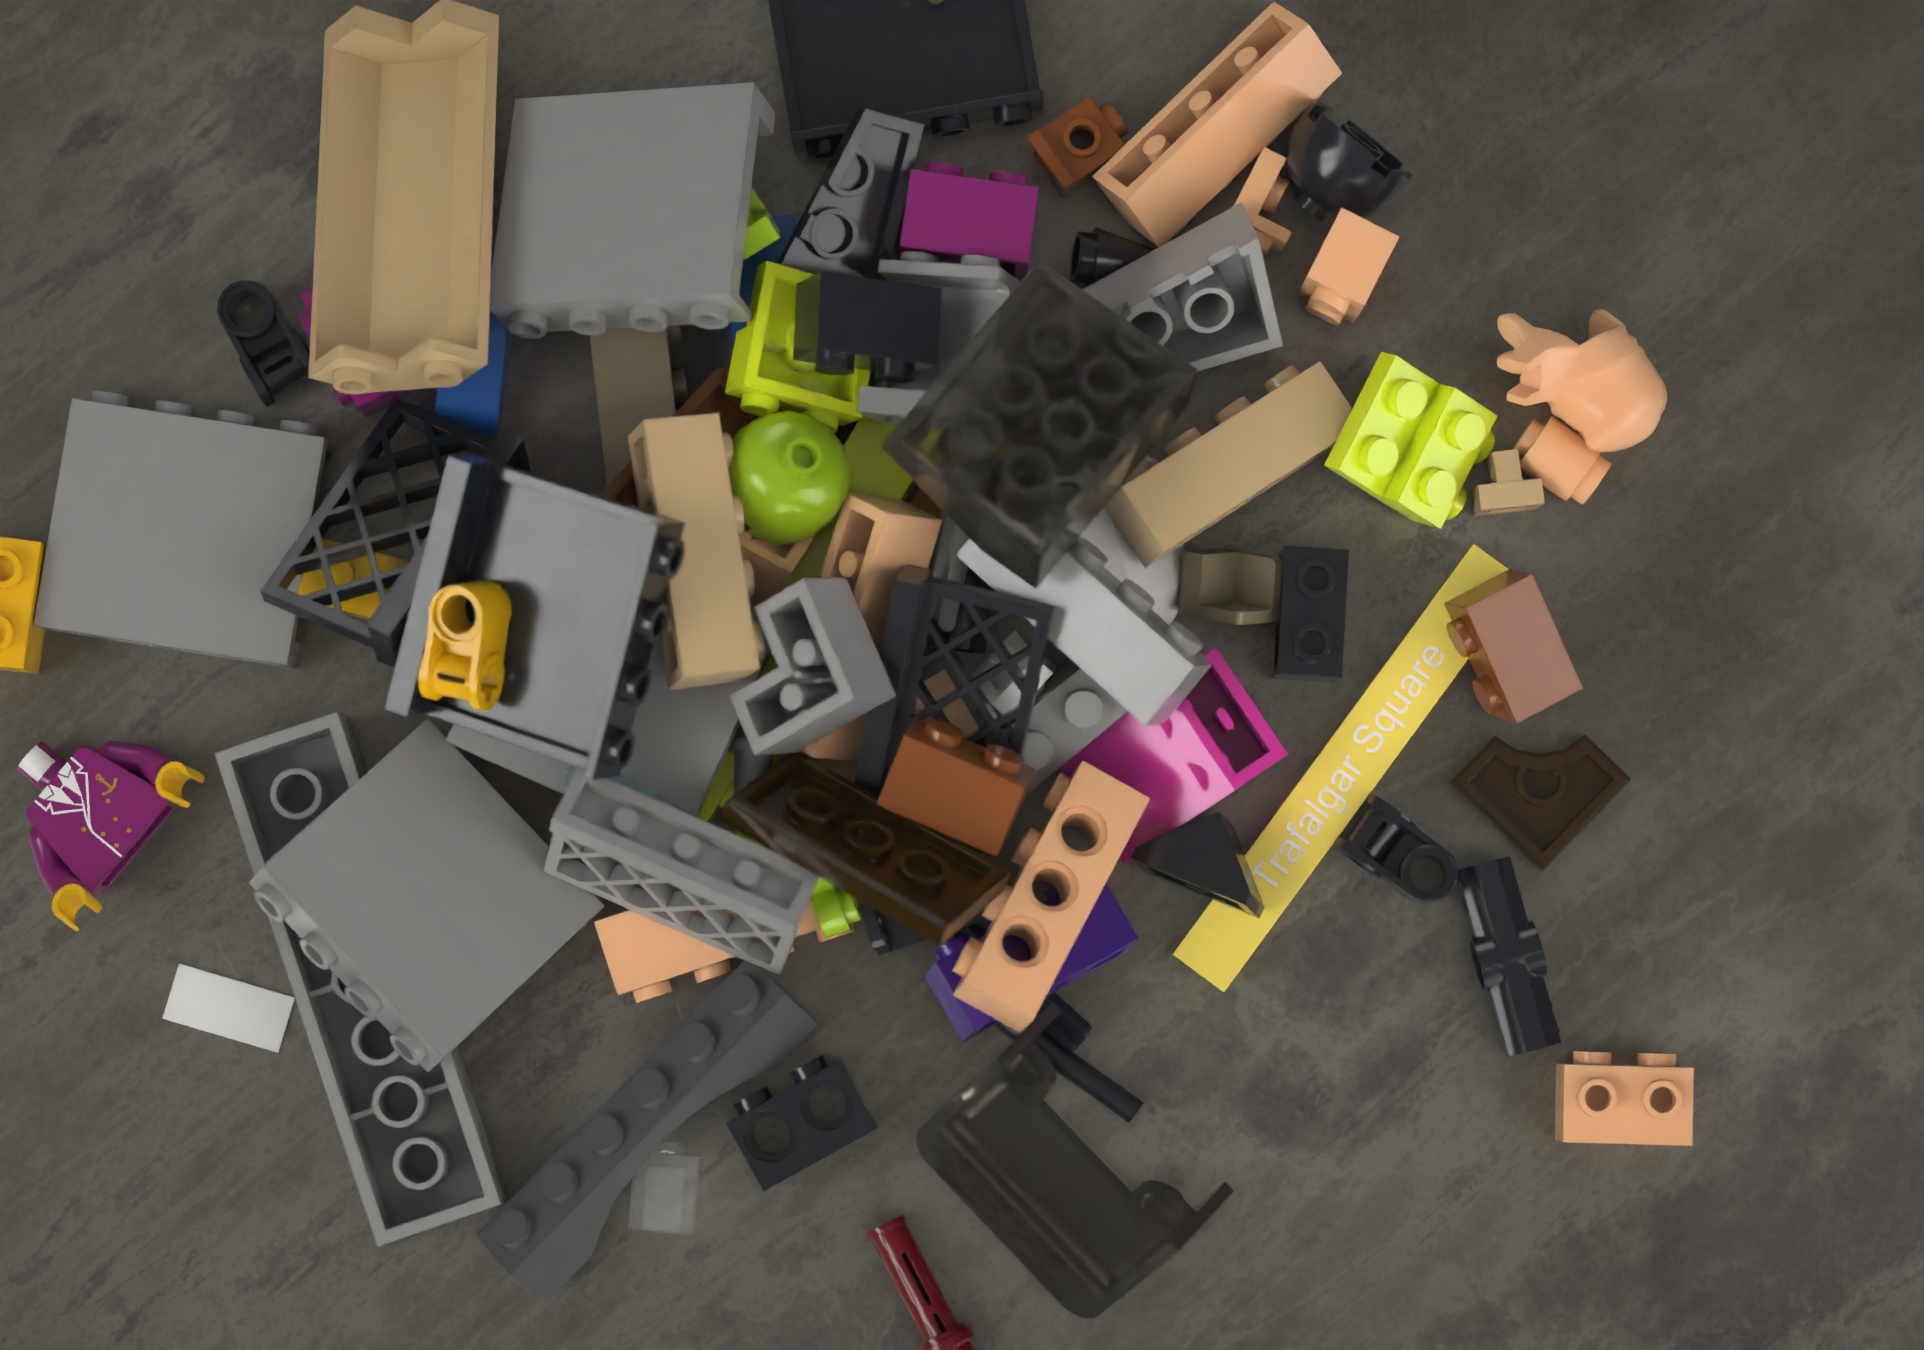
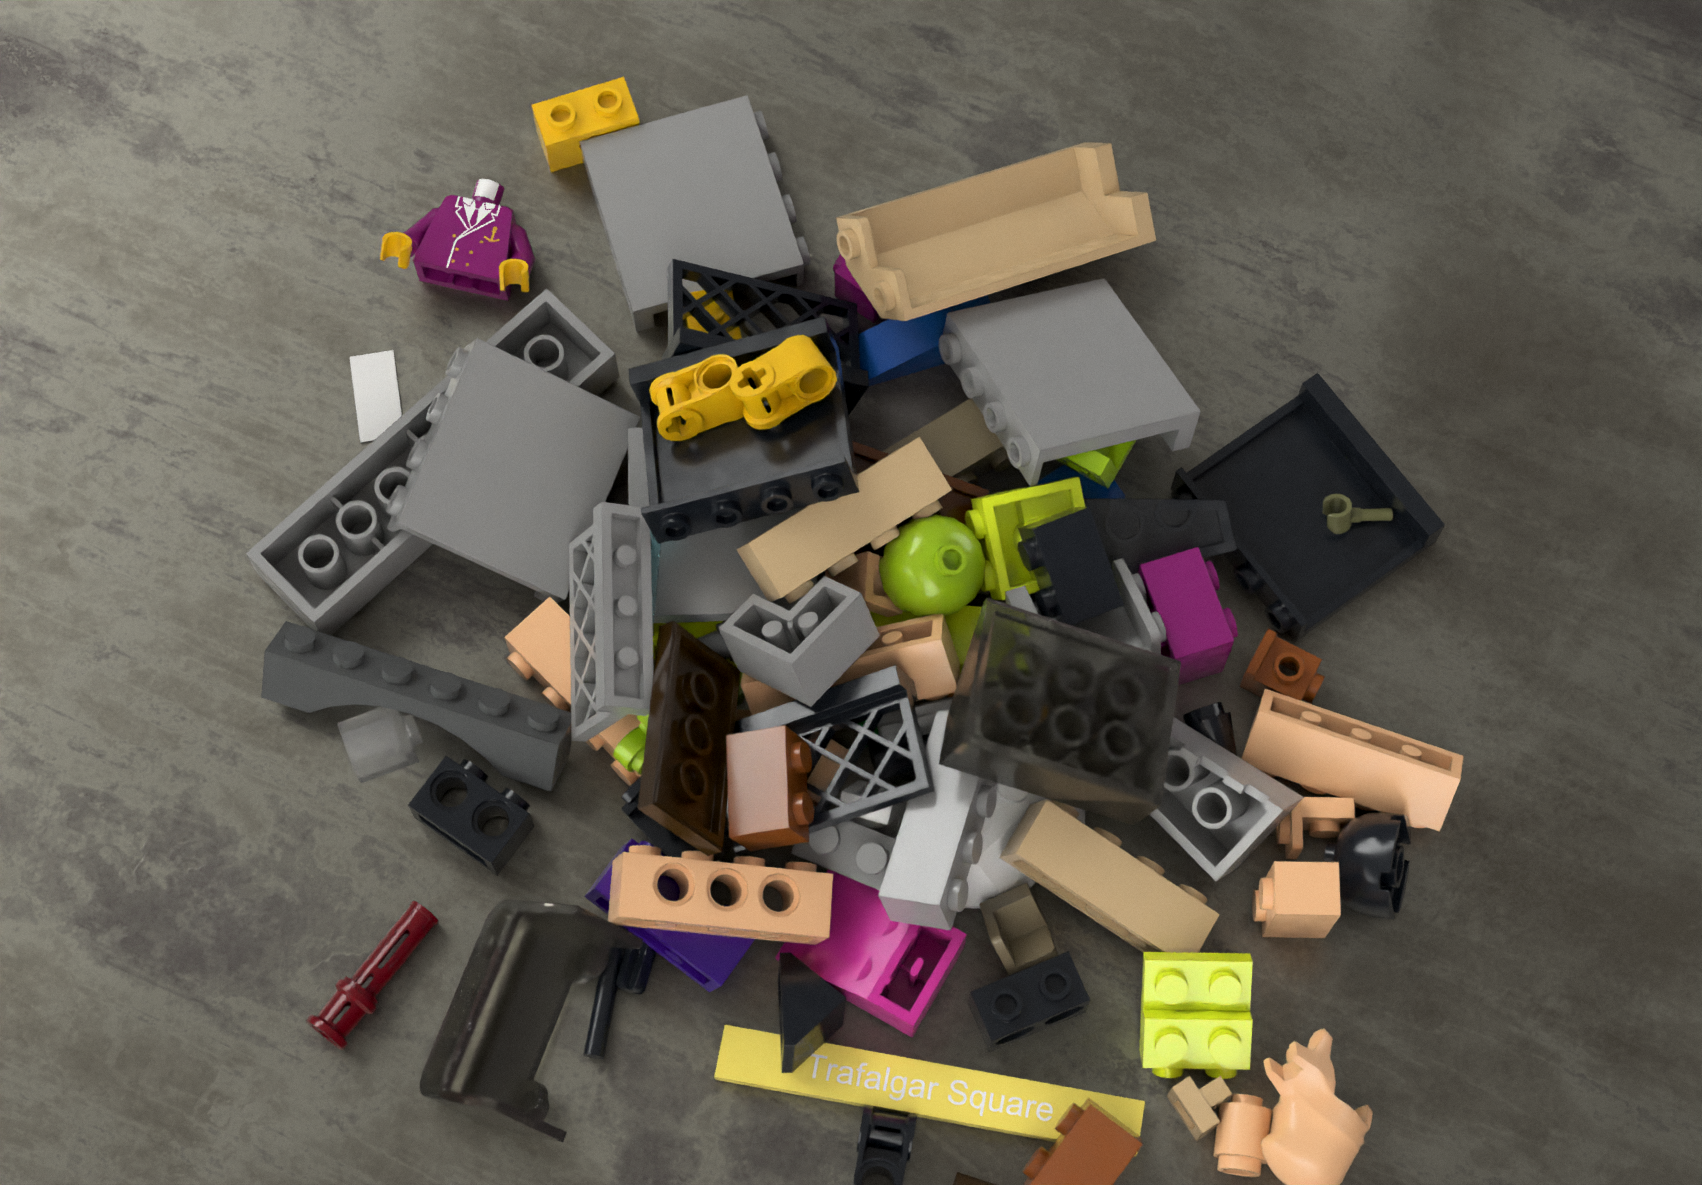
camera: 65 degrees right, 15 degrees down
black piece [217,280,315,407] -> none
none -> yellow piece [729,335,837,430]

